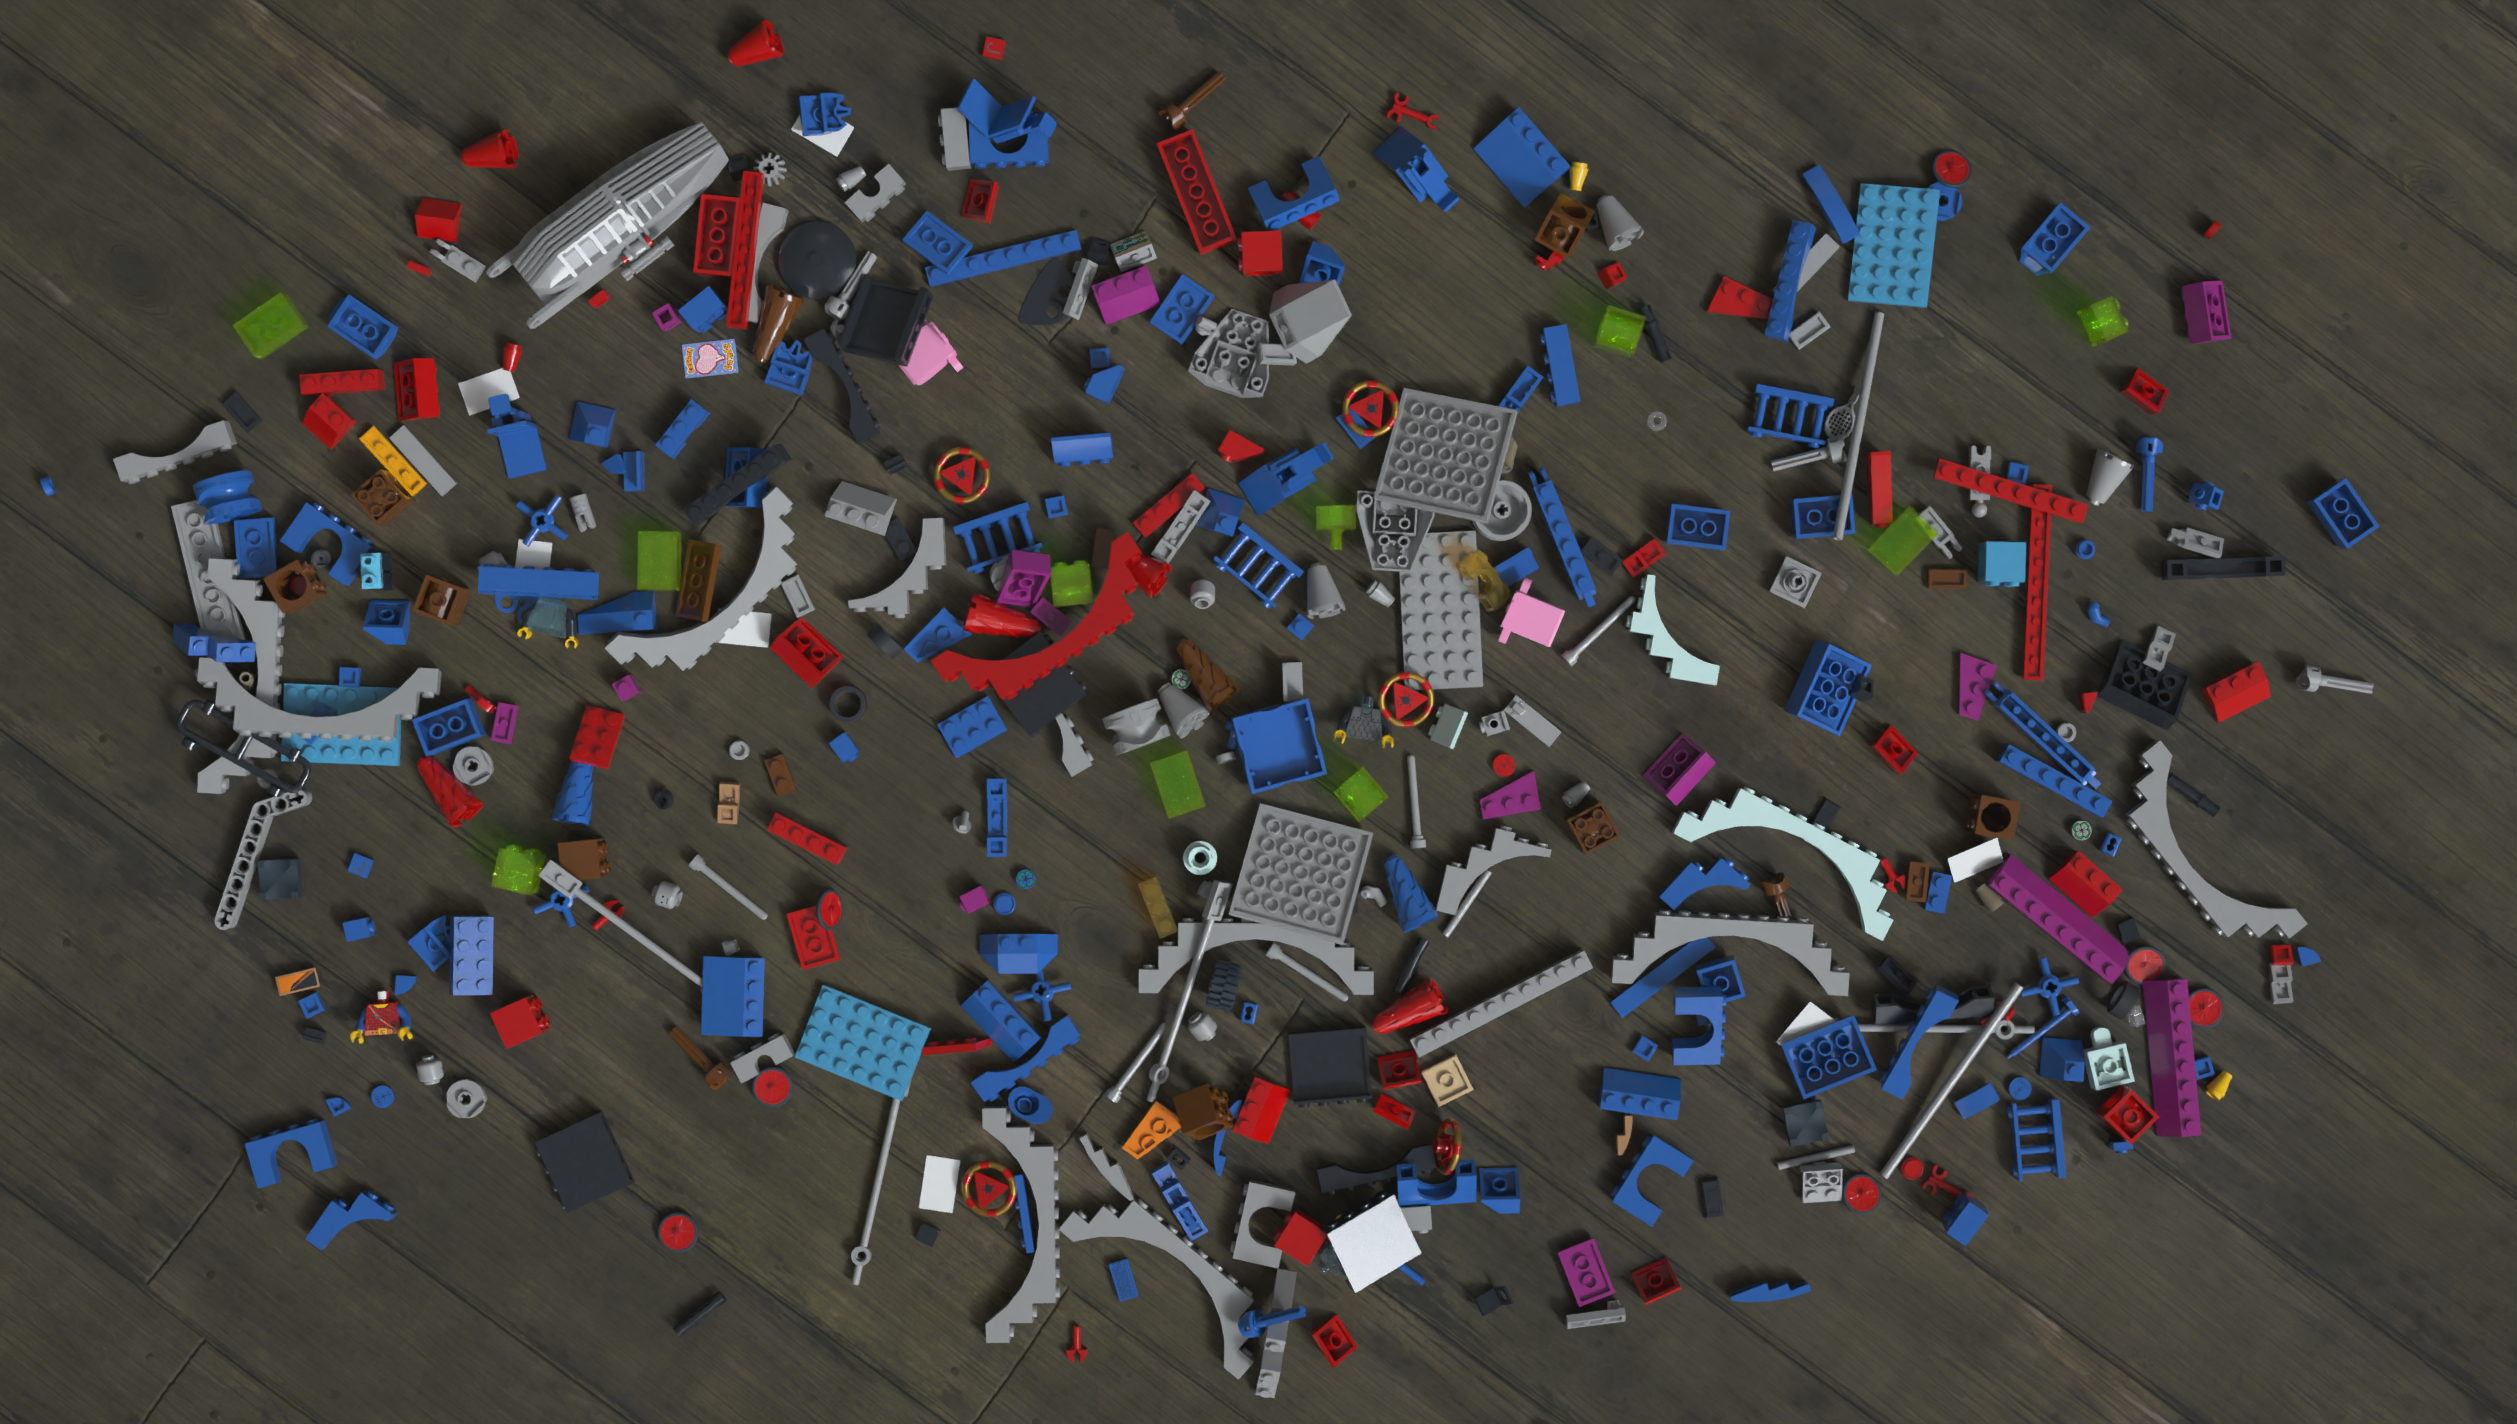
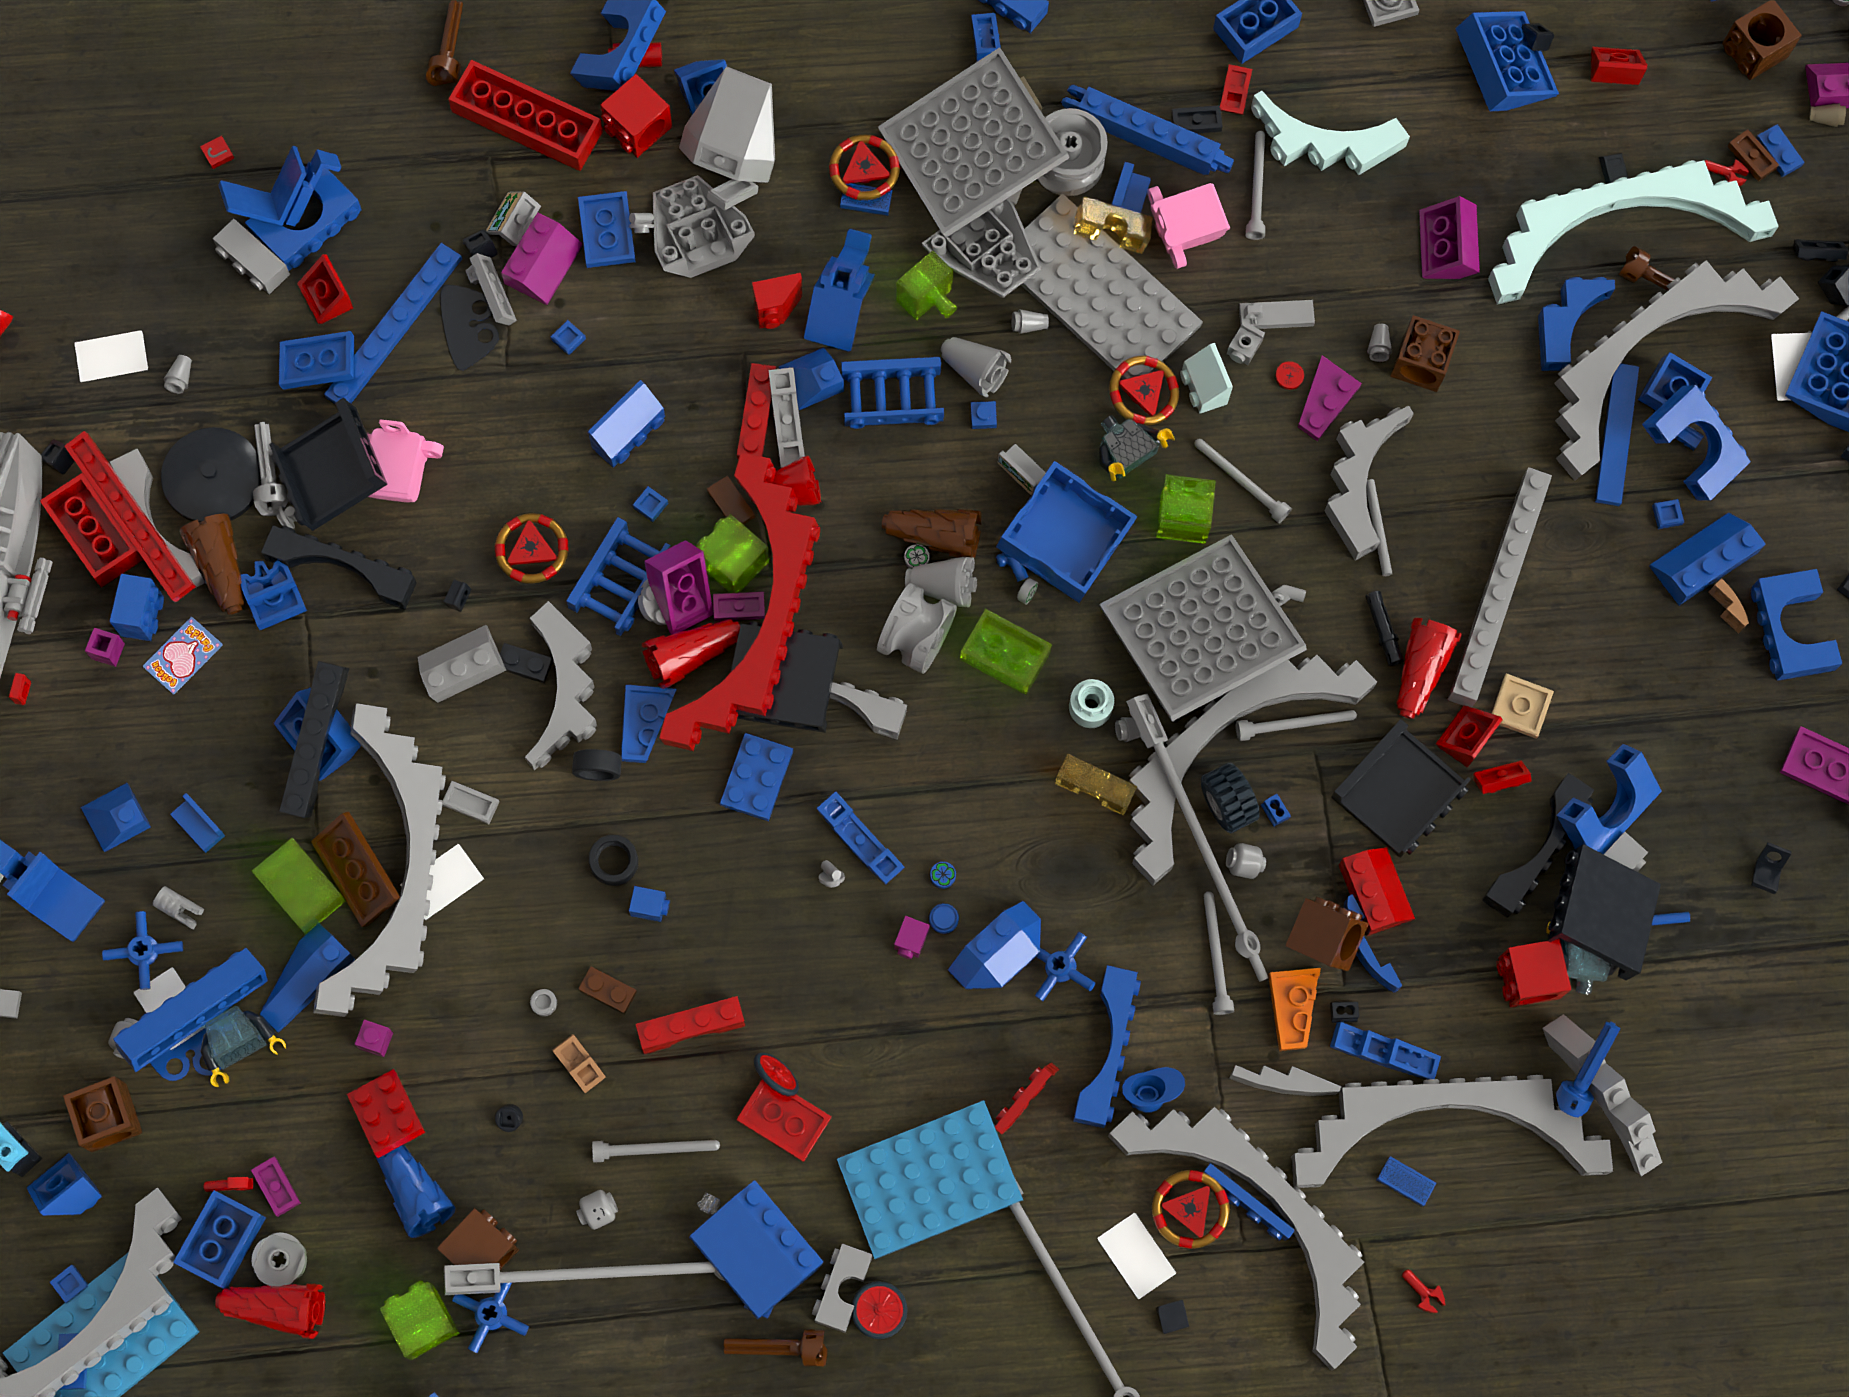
camera: 45 degrees left, 15 degrees down
red bar [592,900,624,930] -> none
blue tile [602,454,627,474] -> none
blue arch [655,399,710,459] -> none
light grey gear [753,152,787,187] -> none
red slope [770,616,844,688] -> none
blue plate [798,93,852,136] -> none
light grey arch [845,164,906,223] -> none
blue slope [961,979,1042,1063] -> none
blue slope [1084,365,1125,405] -> none
light grey head [1190,579,1215,609] -> none
light grey arch [1230,1179,1295,1268] -> none
red slope [1312,1315,1358,1368] -> none
blue cone [1384,855,1439,933] -> none
red piece [1432,1118,1462,1175] -> none
blue slope [1479,1168,1520,1214] -> none
white sticker [1948,838,2003,883] -> none

